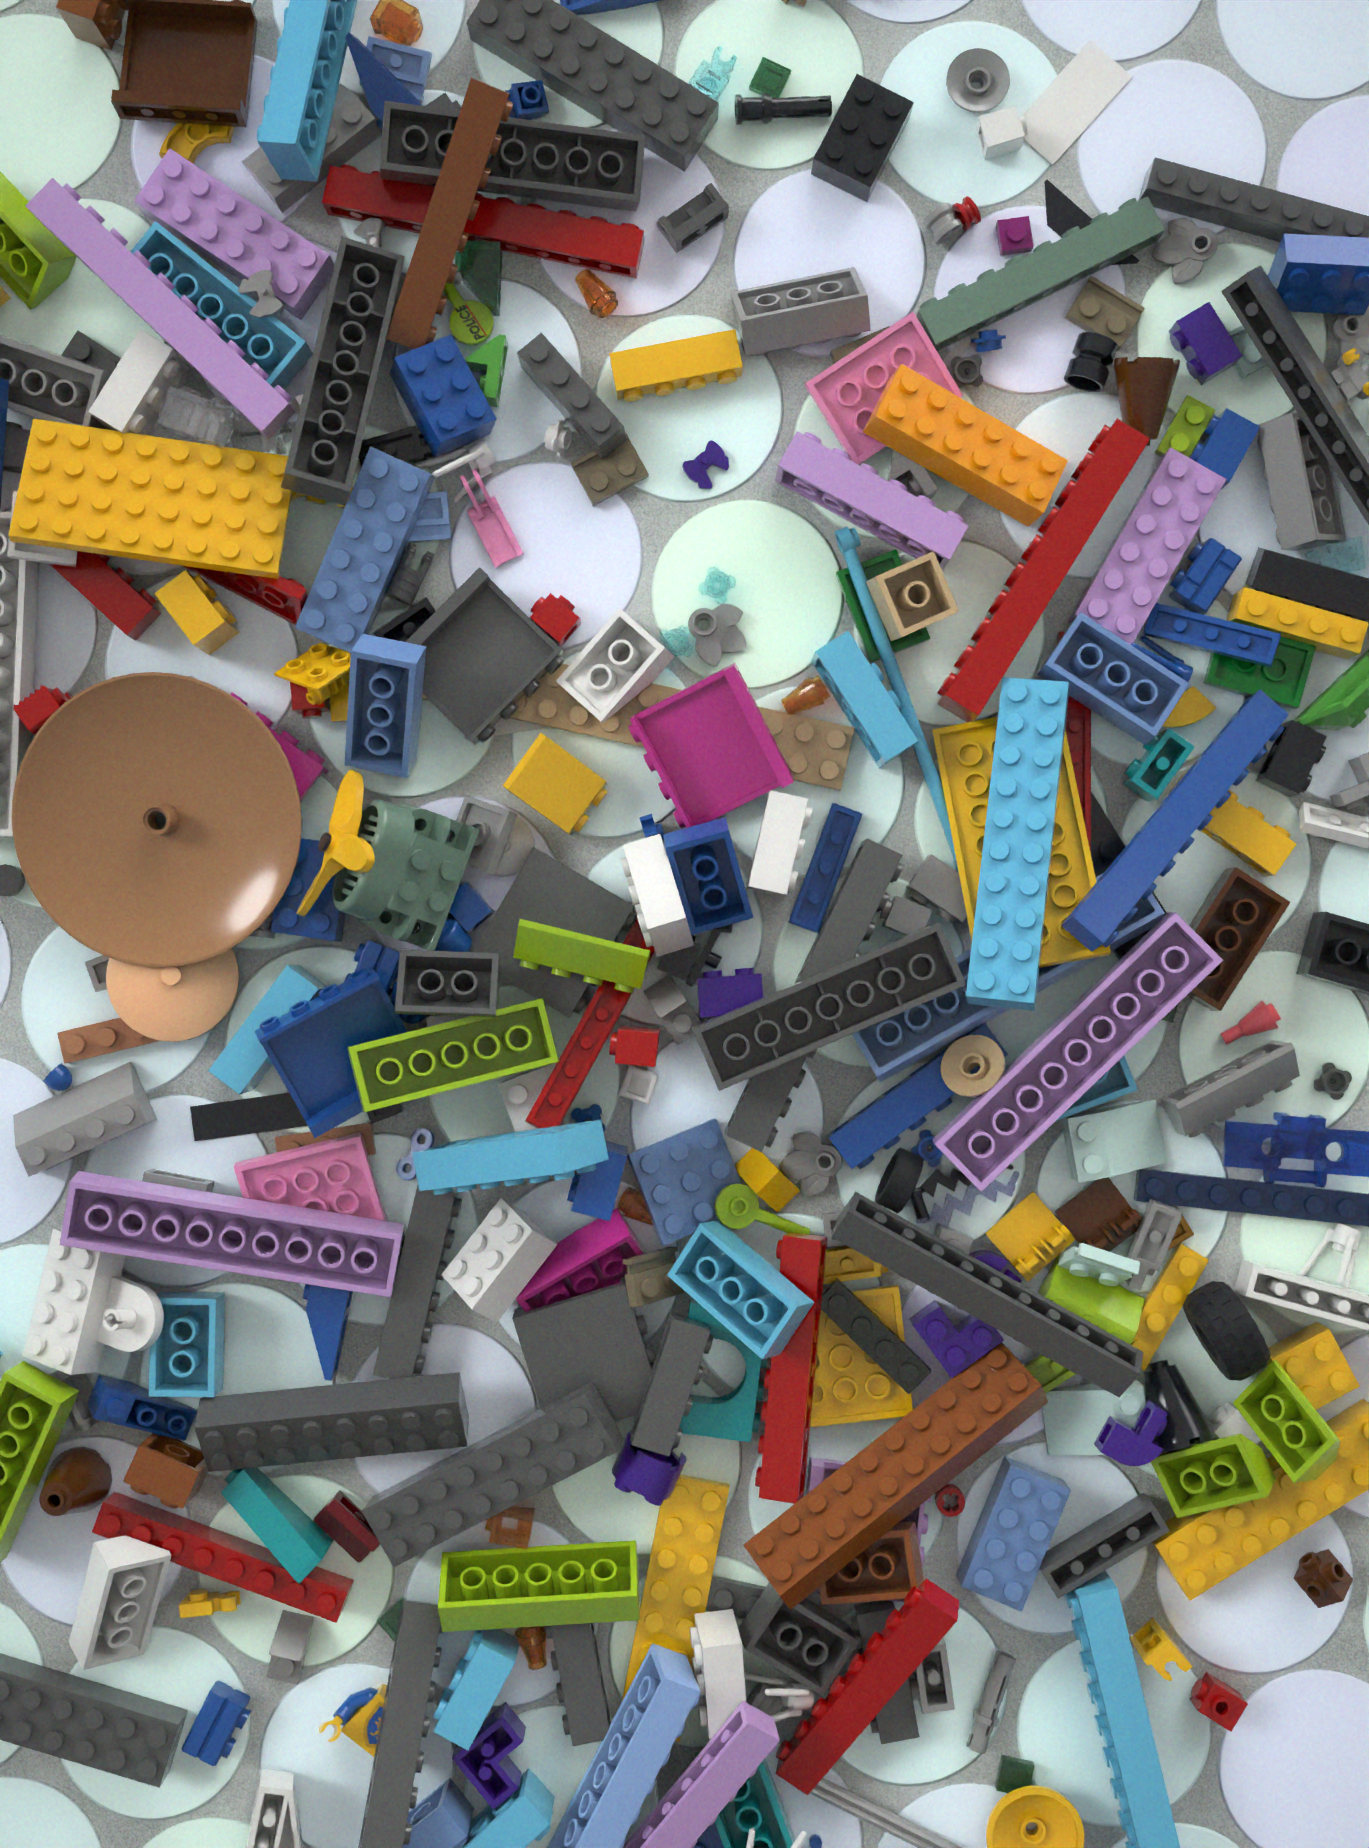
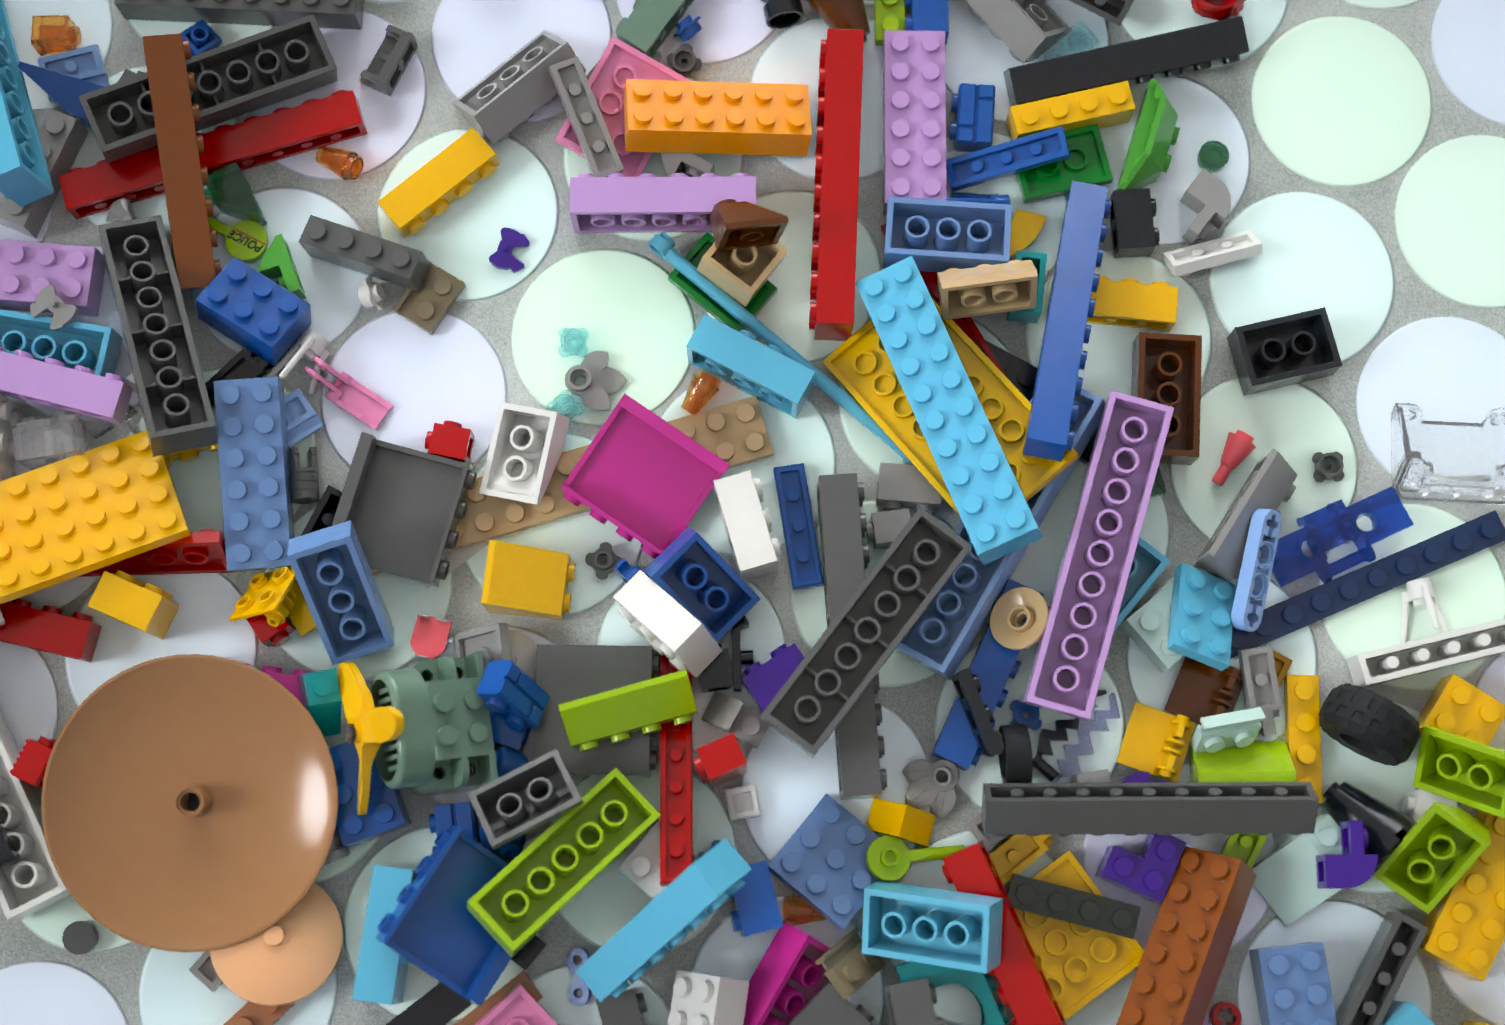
camera: 30 degrees left, 10 degrees down
none -> teal slope [298,668,341,737]
none -> coral piece [410,613,452,660]
none -> blue brick [476,660,550,730]
none -> light grey plate [548,56,624,177]
none -> dark grey plate [585,542,622,580]
none -> reddish brown slope [710,199,789,251]
none -> tan slope [937,260,1038,320]
none -> black hinge [951,668,1005,758]
none -> medium azure plate [1167,563,1236,671]
none -> light blue beam [1231,508,1282,632]

